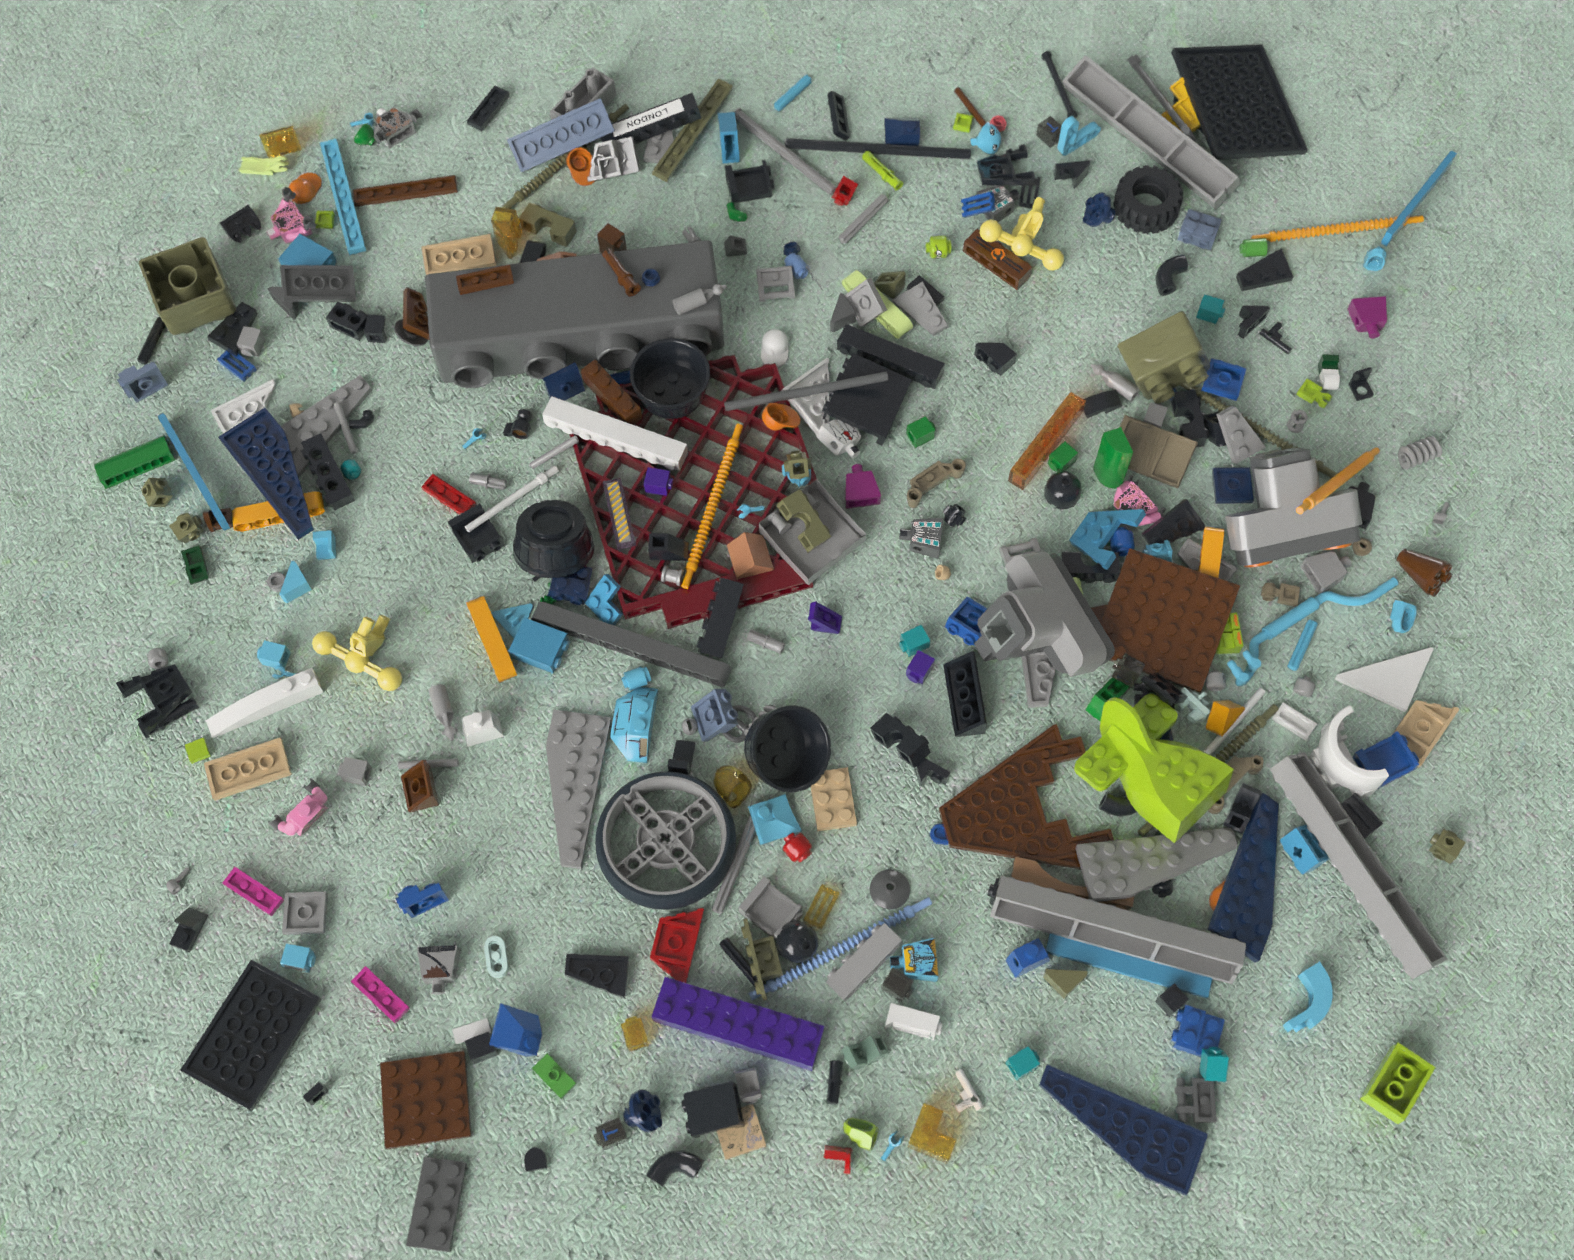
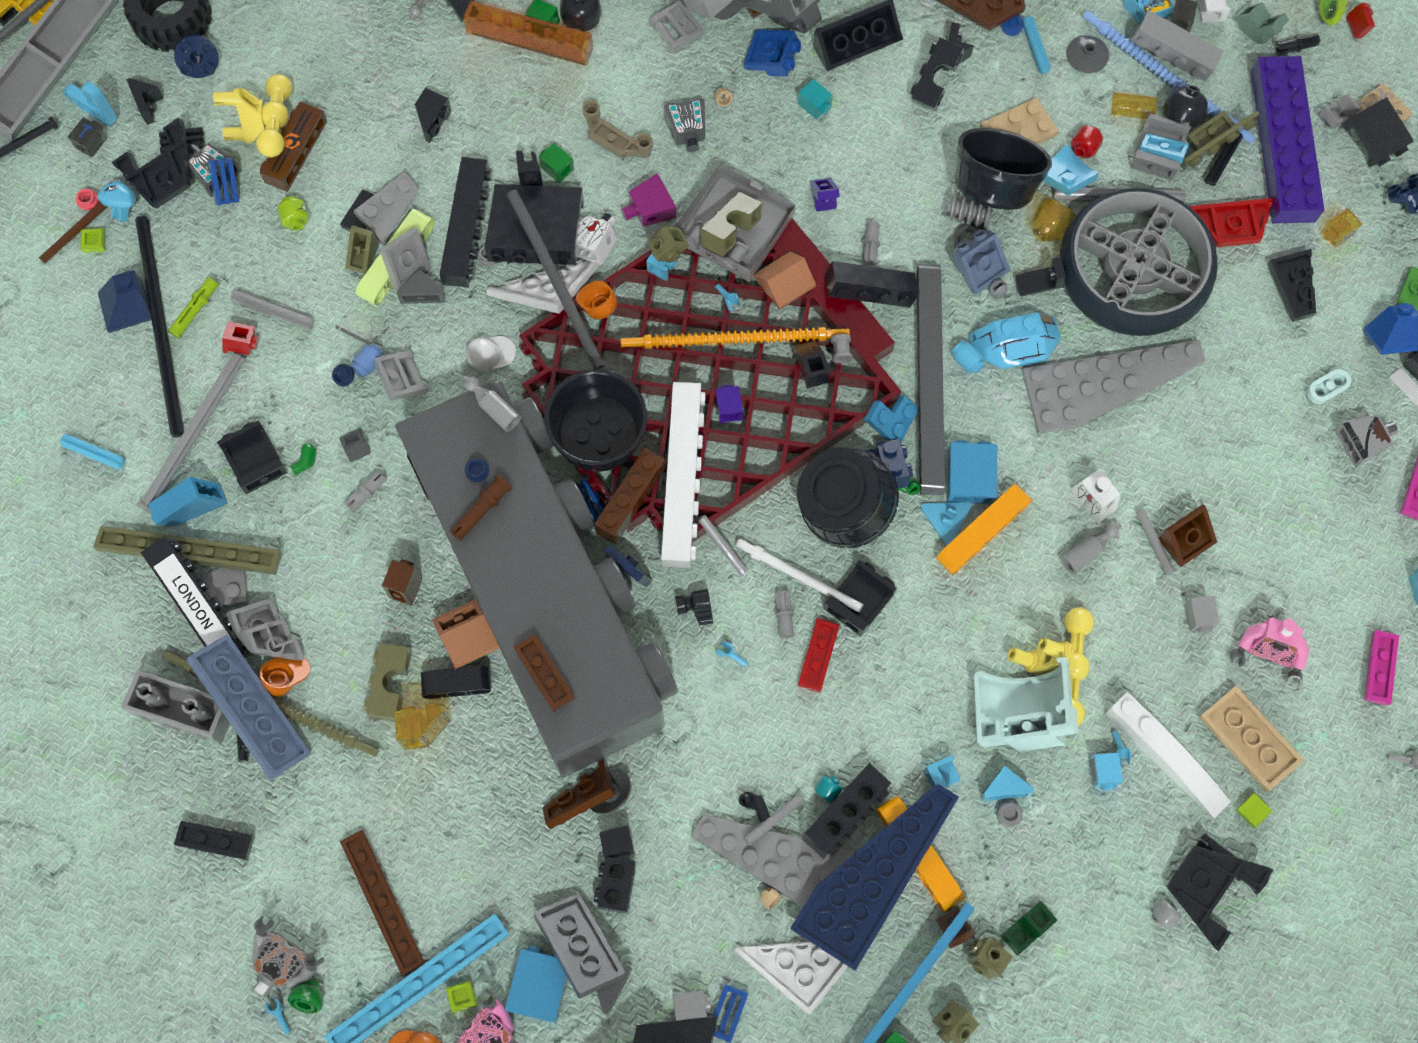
camera: 110 degrees left, 5 degrees up
light grey plate [282,892,328,935] -> none
blue plate [395,883,449,918] -> none
tan plate [421,234,496,275] -> none
tile [603,478,636,550] -> none
black plate [827,90,850,141] -> none
dark purple brick [906,650,935,685] -> none
black gear [943,504,967,527] -> none
none -> black hinge [516,151,543,186]
none -> light aqua piece [974,657,1078,752]
none -> medium azure axle [1023,16,1051,74]
none -> medium azure plate [1140,133,1189,164]

